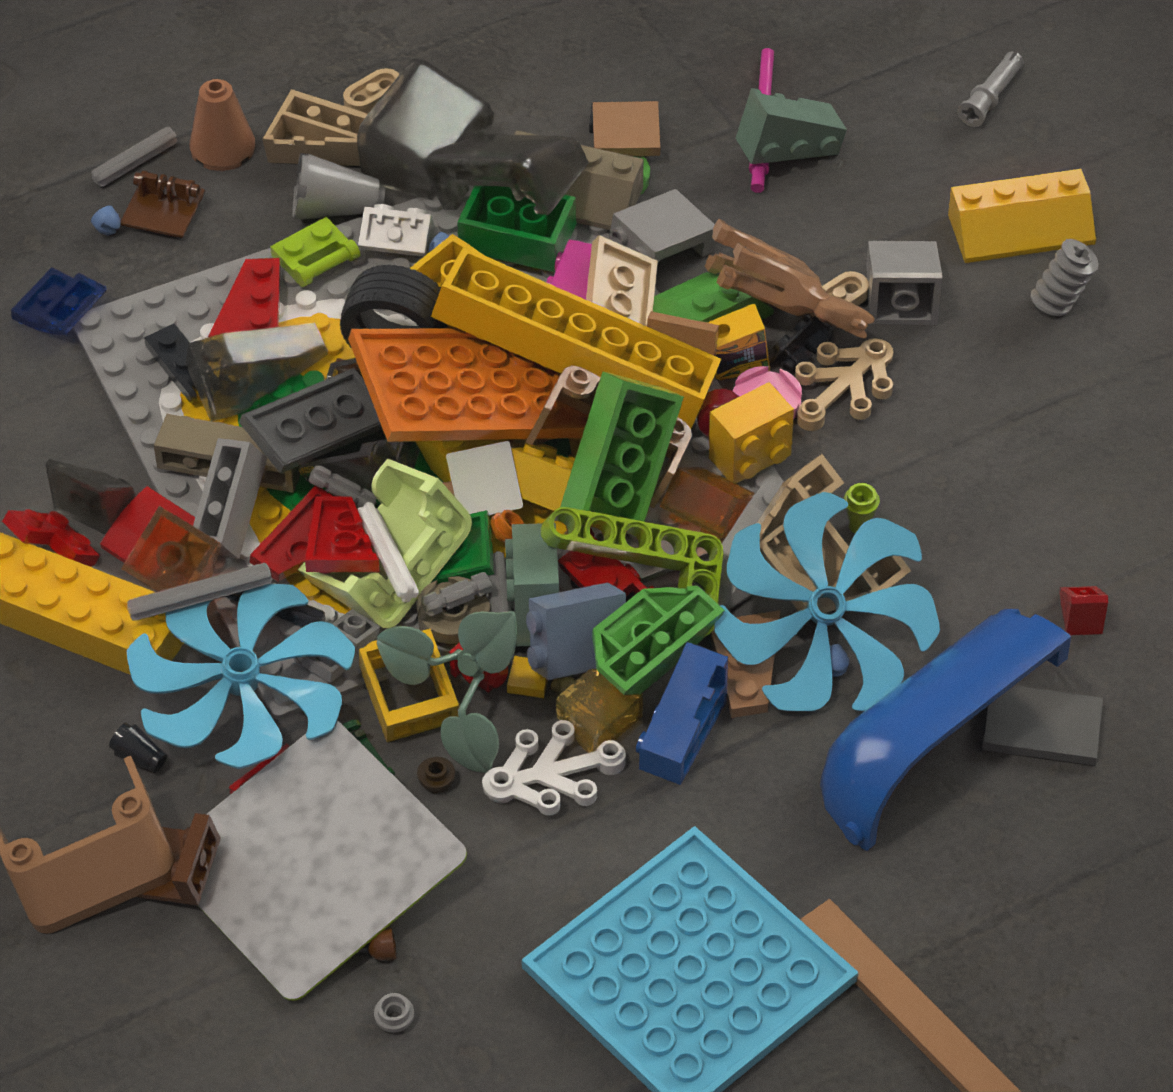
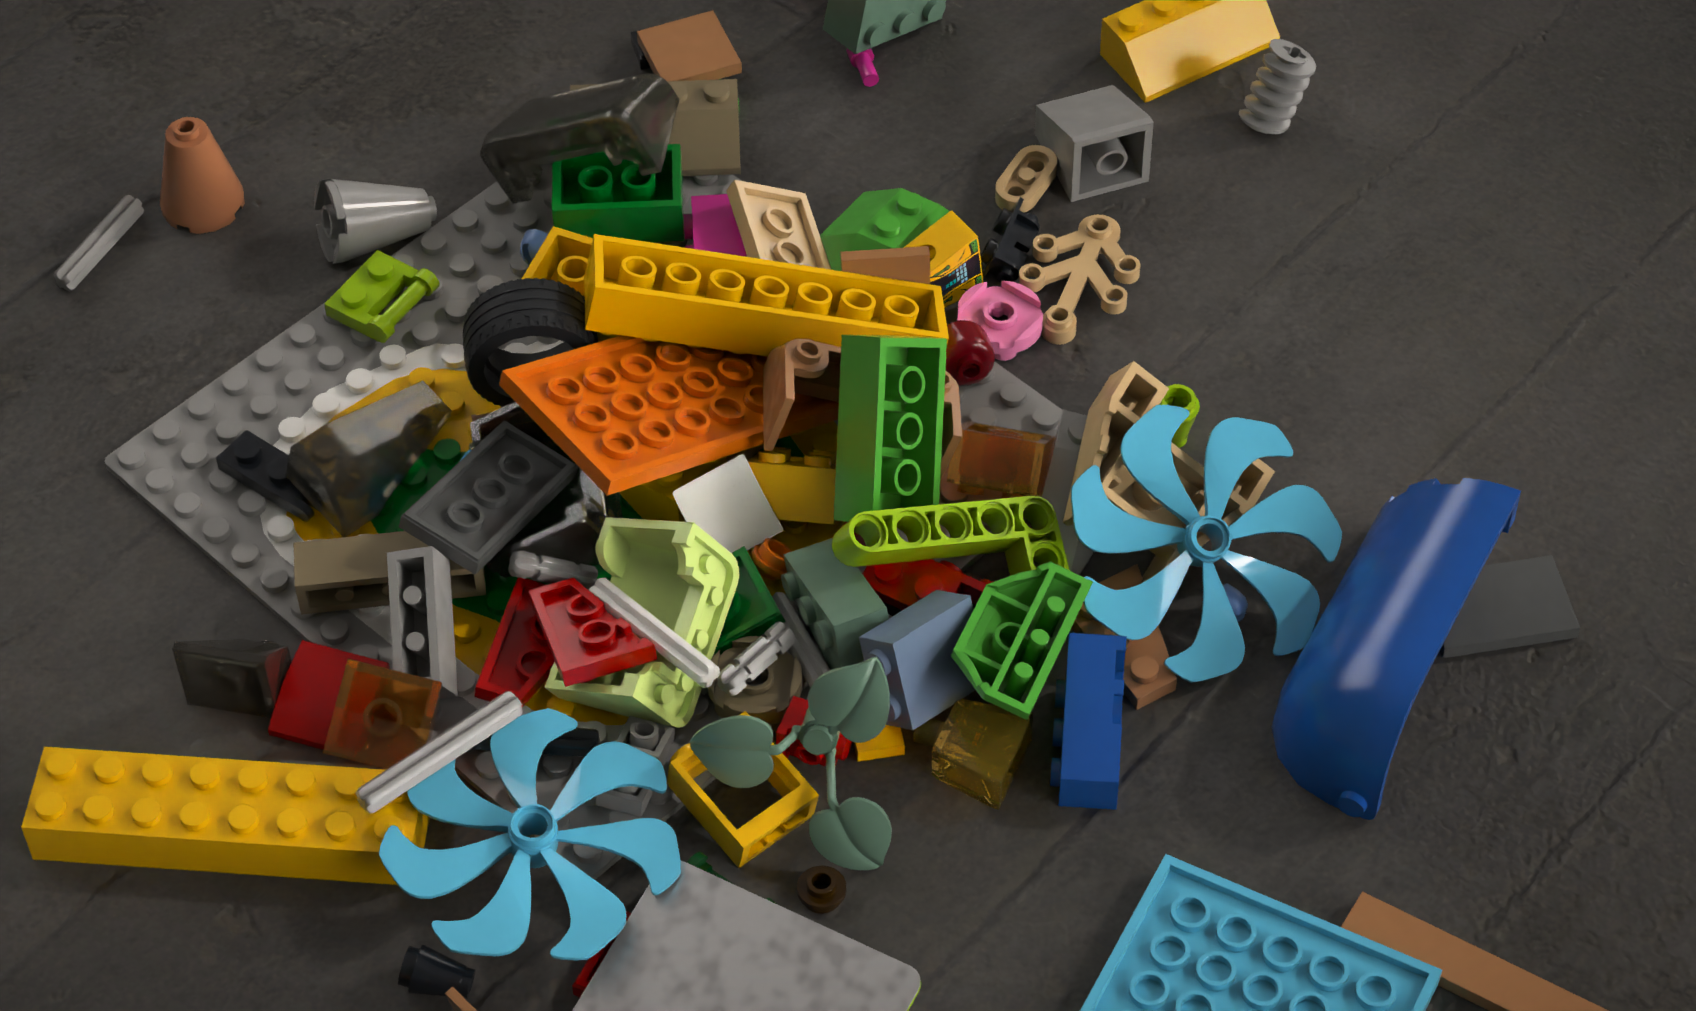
camera: 20 degrees left, 0 degrees up
red plate [2,509,100,567] -> none
clear blue slope [11,267,107,335] -> none
medium blue hinge [91,206,121,236] -> none
reddish brown hinge [121,170,206,238] -> none
red wing [208,258,281,345] -> none
tan wedge [262,89,385,166] -> none
tan plate [343,68,402,114] -> none
clear smoke windscreen [357,58,494,201] -> none
white bracket [358,204,435,257] -> none
white plant [482,720,626,815] -> none
light grey panel [609,189,715,265] -> none
medium nougat animal [705,219,875,339] -> none
yellow brick [709,382,794,485] -> none
red slope [1060,586,1108,635] -> none

